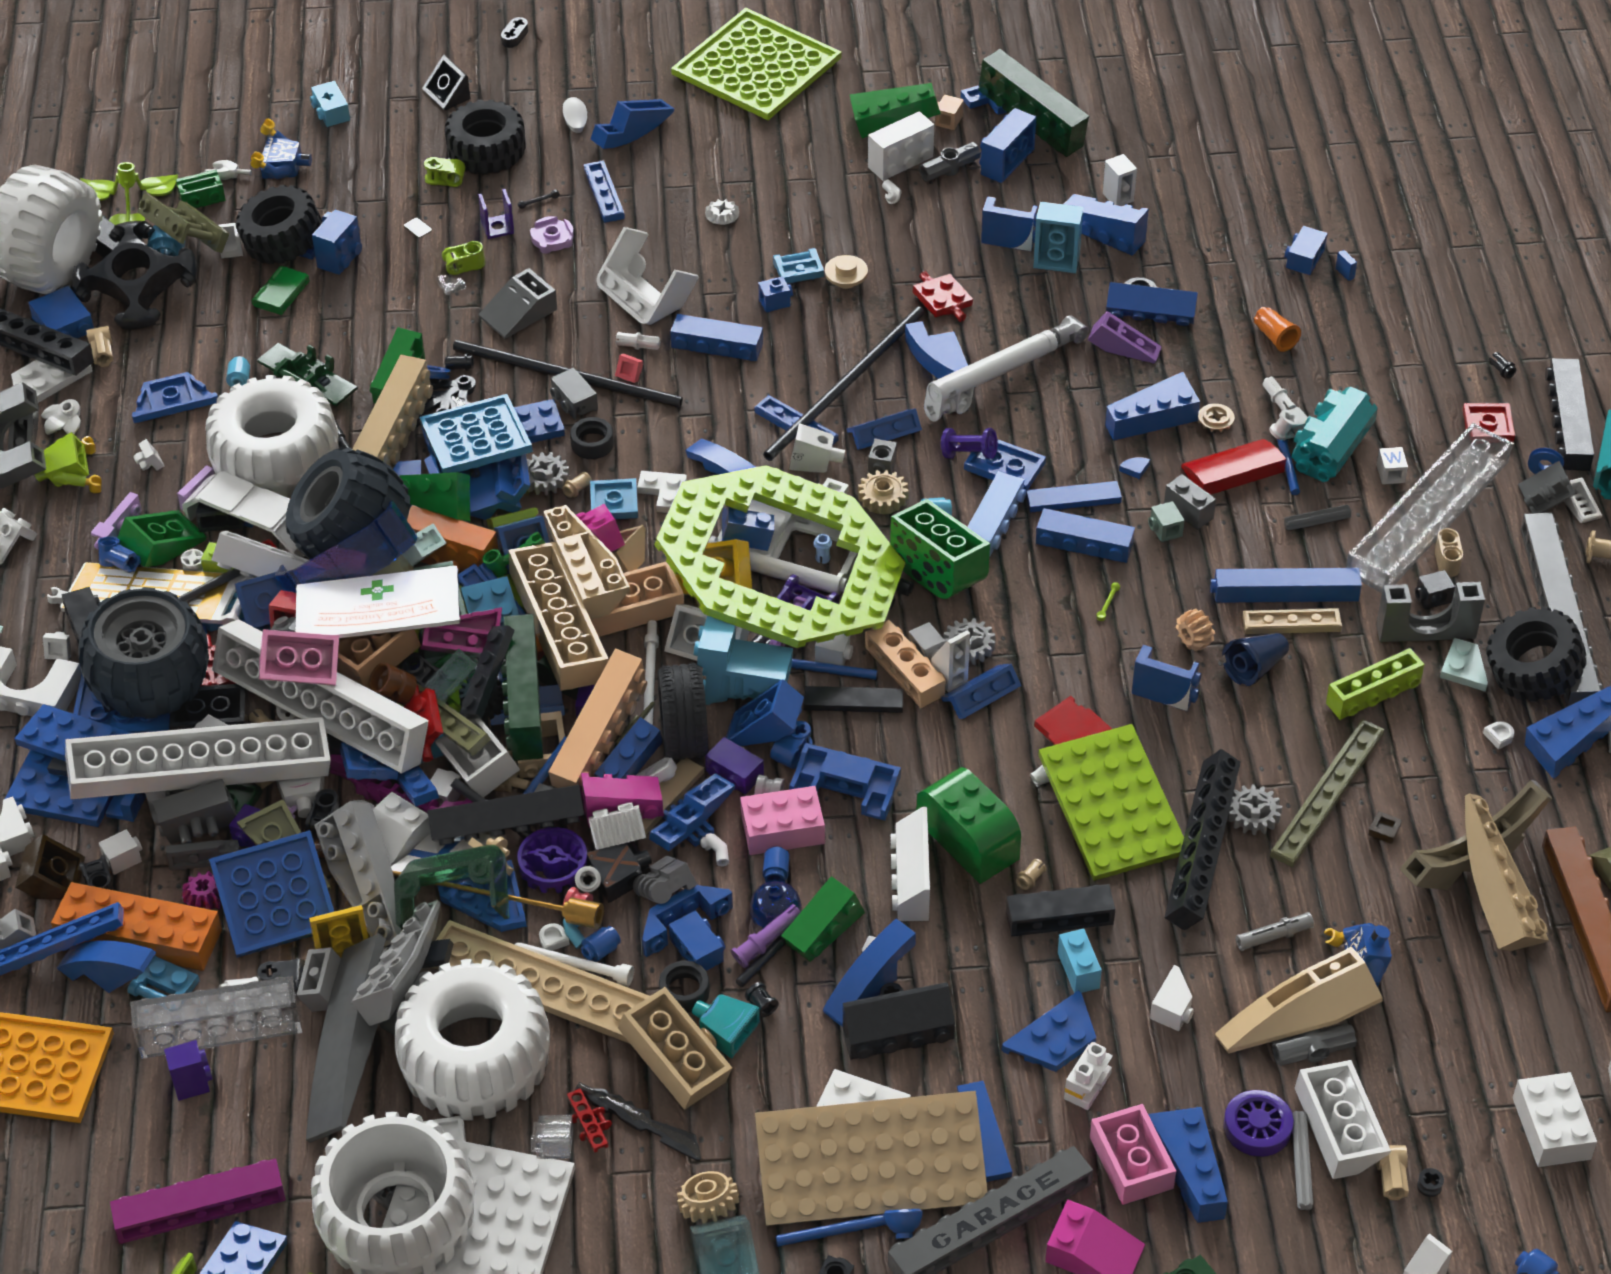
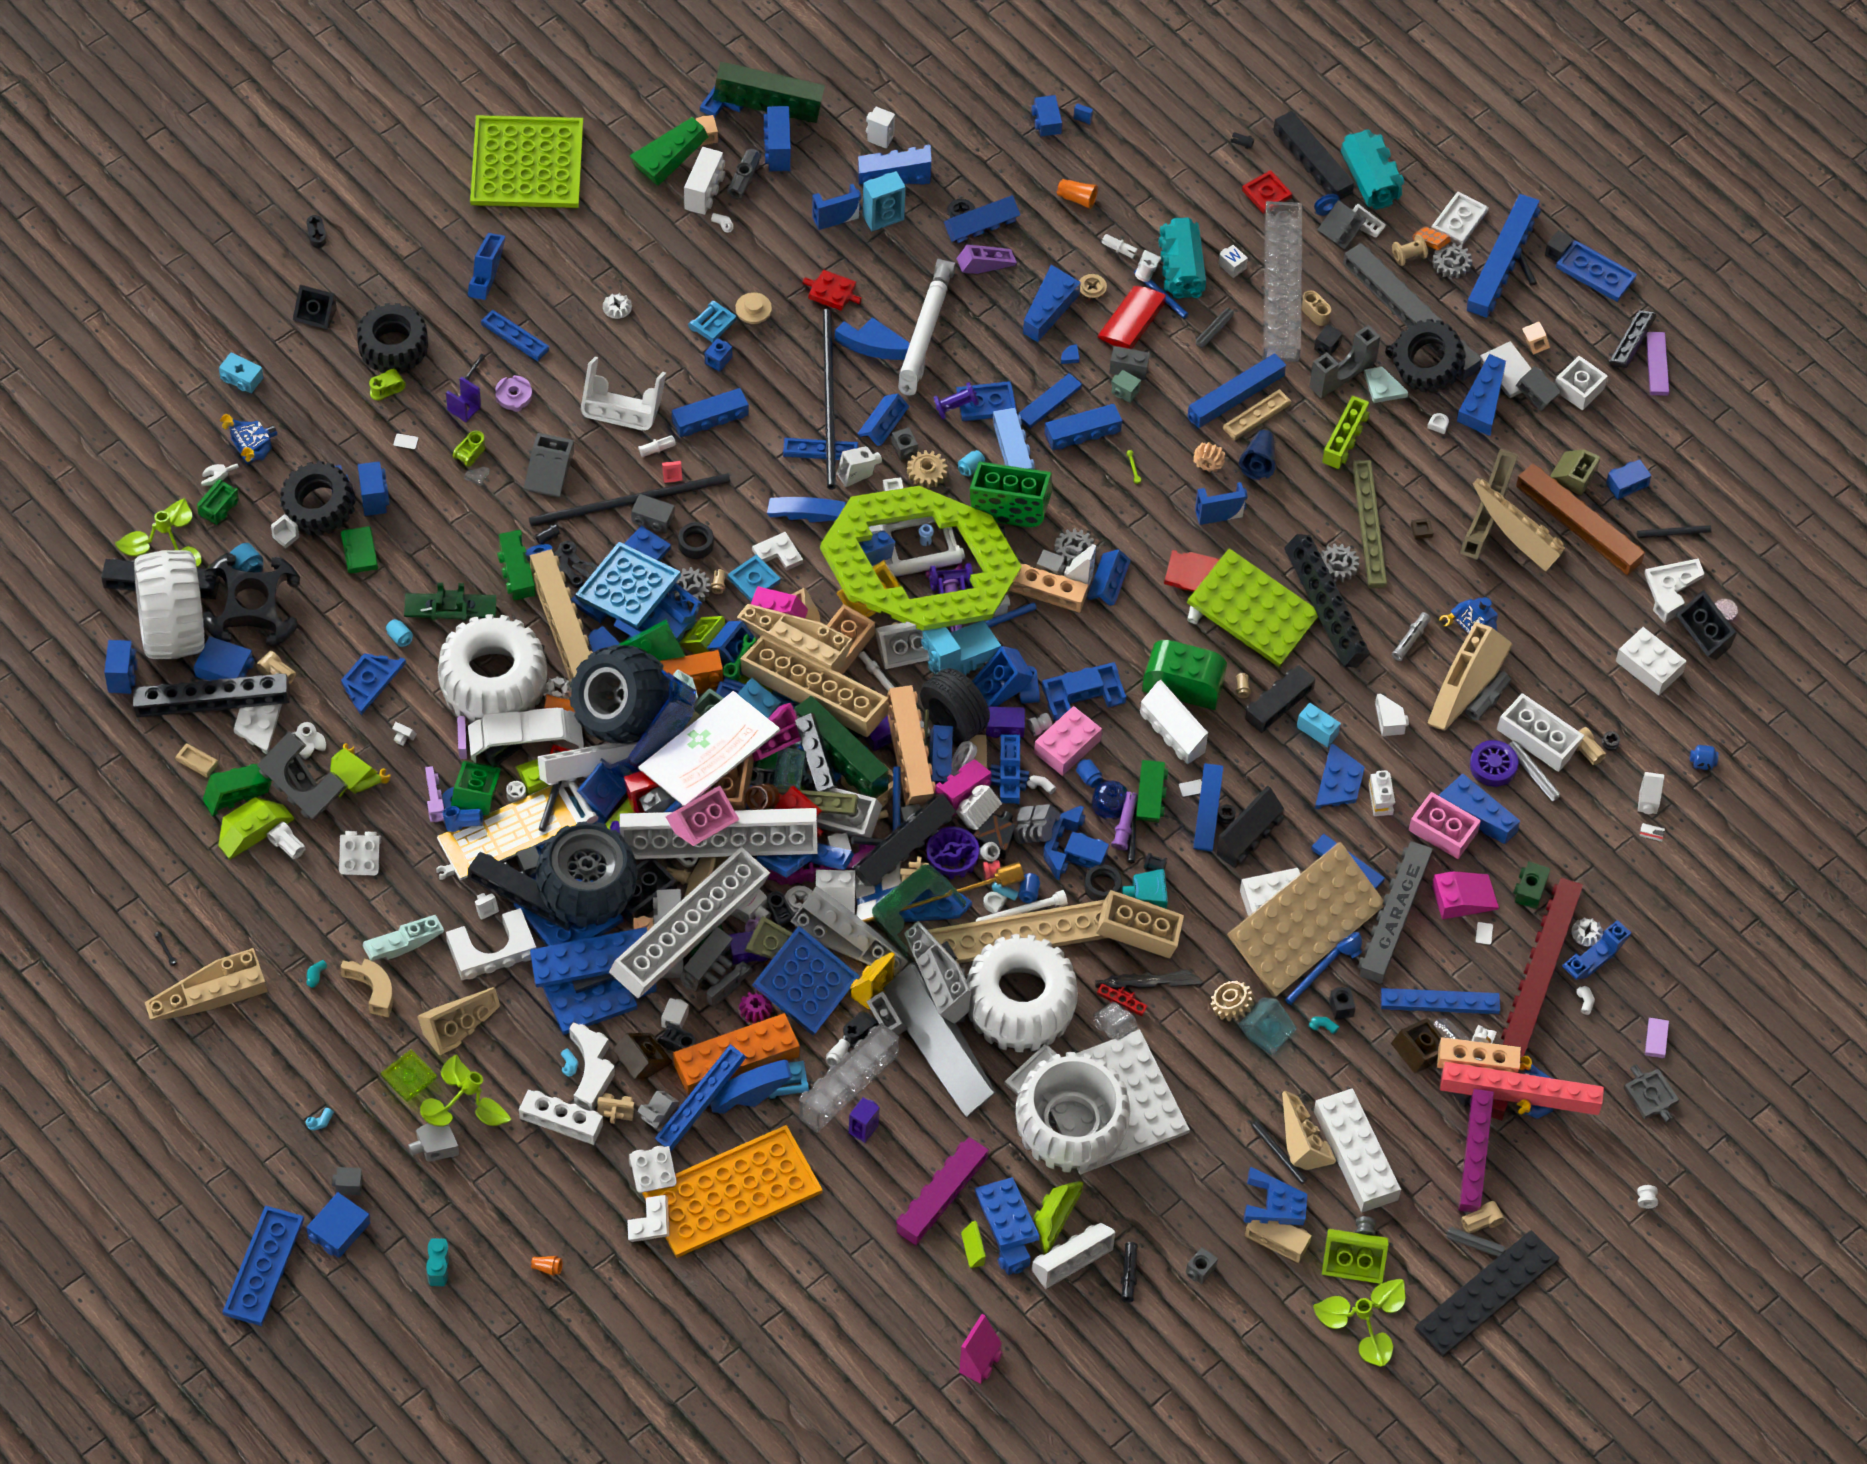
camera: 40 degrees left, 10 degrees up
olive fence [137,192,230,253] -> none
white arm [563,97,587,133] -> none
black tile [804,686,903,713] -> none

